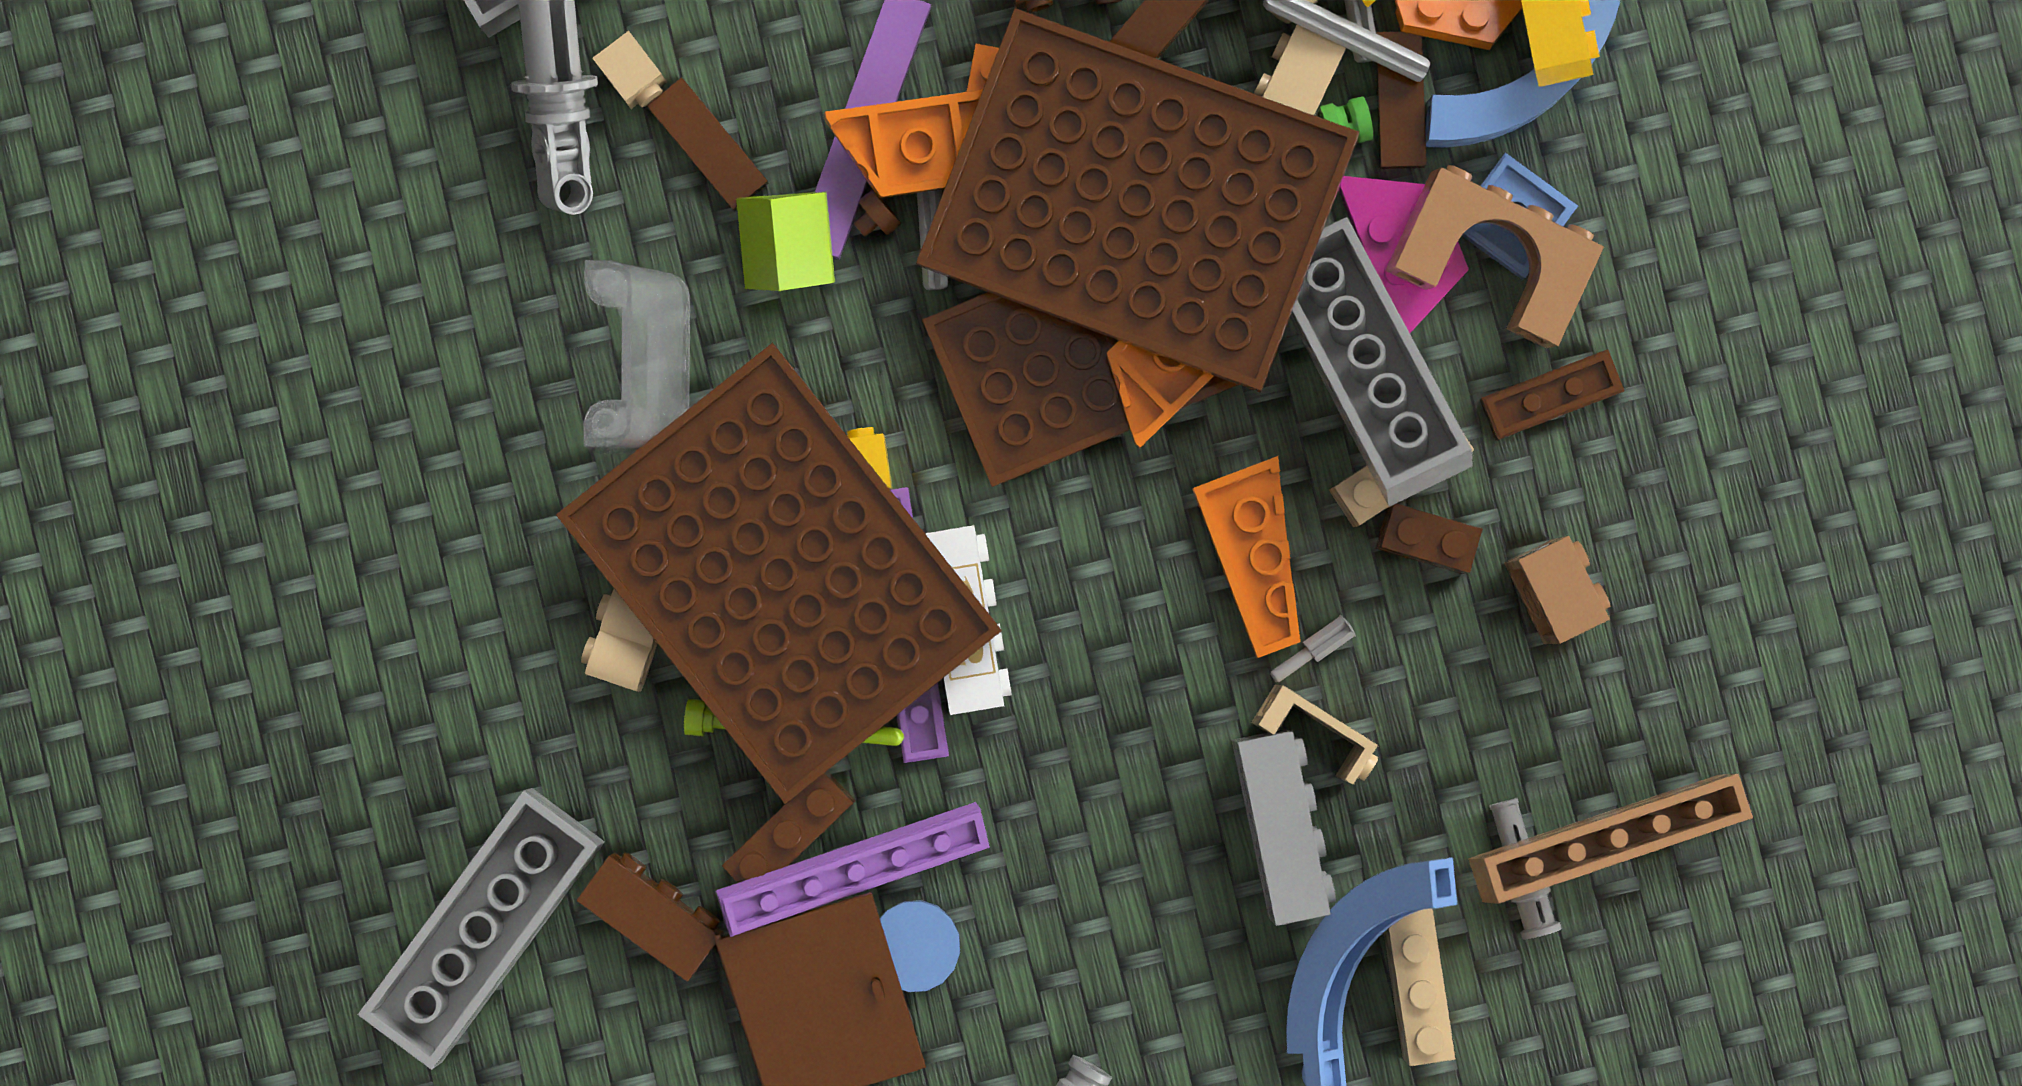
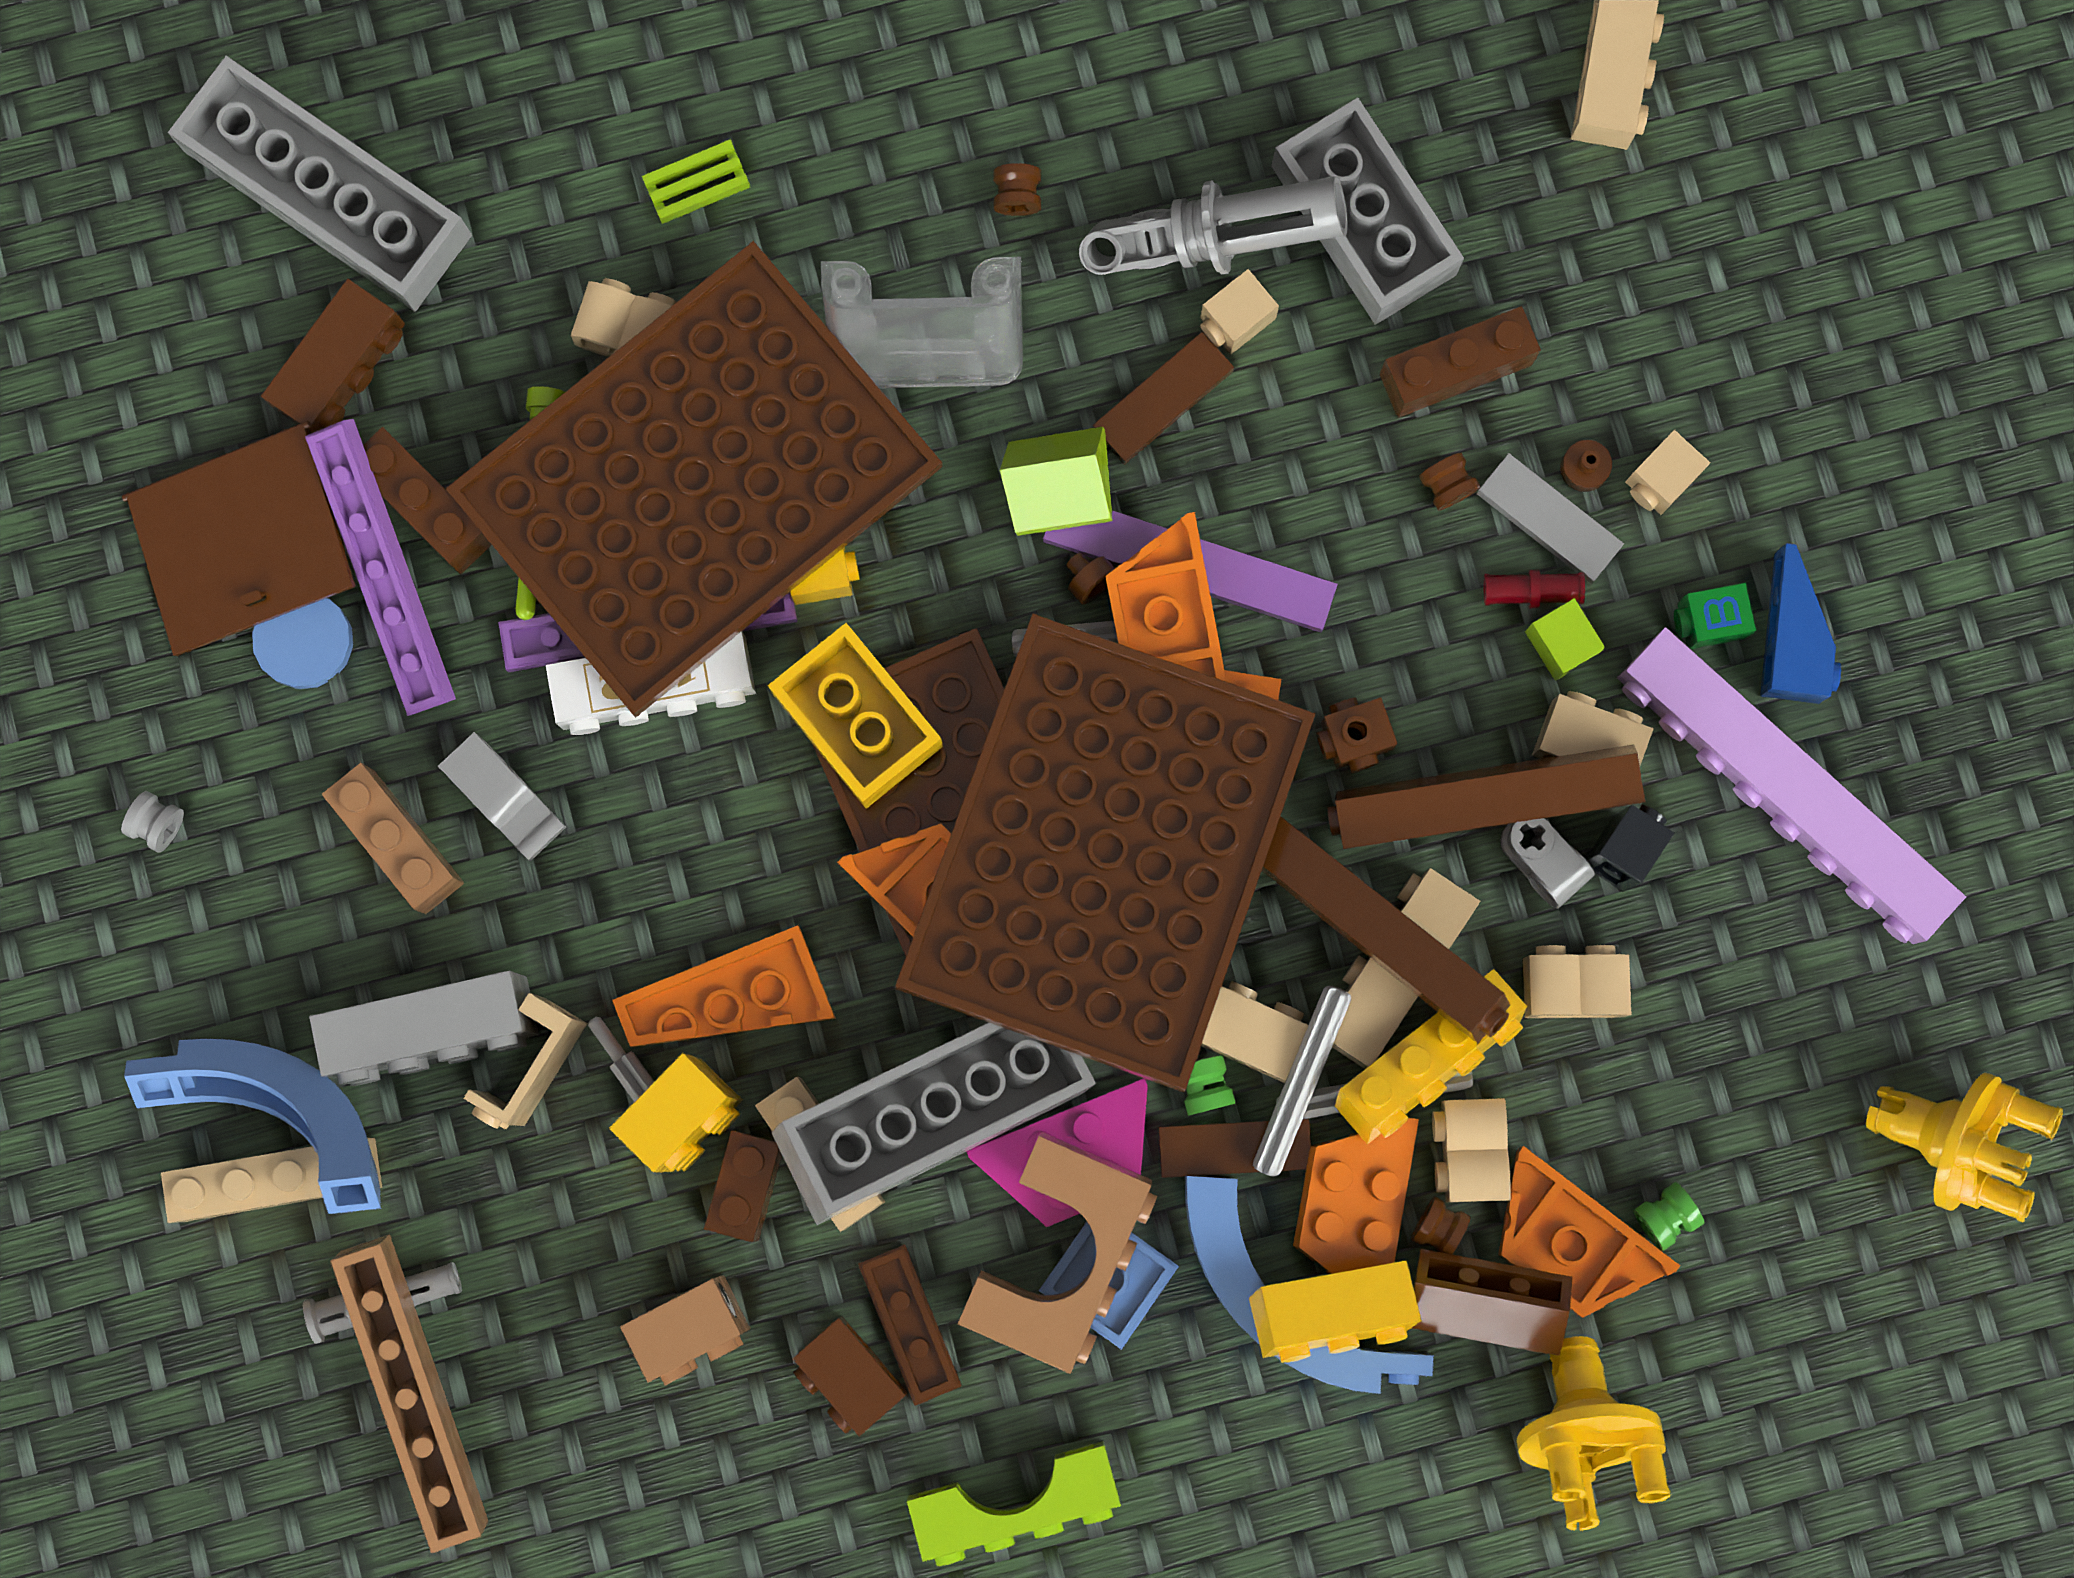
camera: 90 degrees right, 5 degrees down
none -> medium nougat brick [322,763,464,914]
none -> light grey piece [438,732,566,861]
none -> yellow brick [609,1053,743,1172]
none -> lime tile [642,139,750,224]
none -> yellow brick [767,623,943,809]
none -> reddish brown brick [793,1316,908,1437]
none -> lime arch [907,1441,1121,1566]
none -> reddish brown wheel [994,163,1041,216]

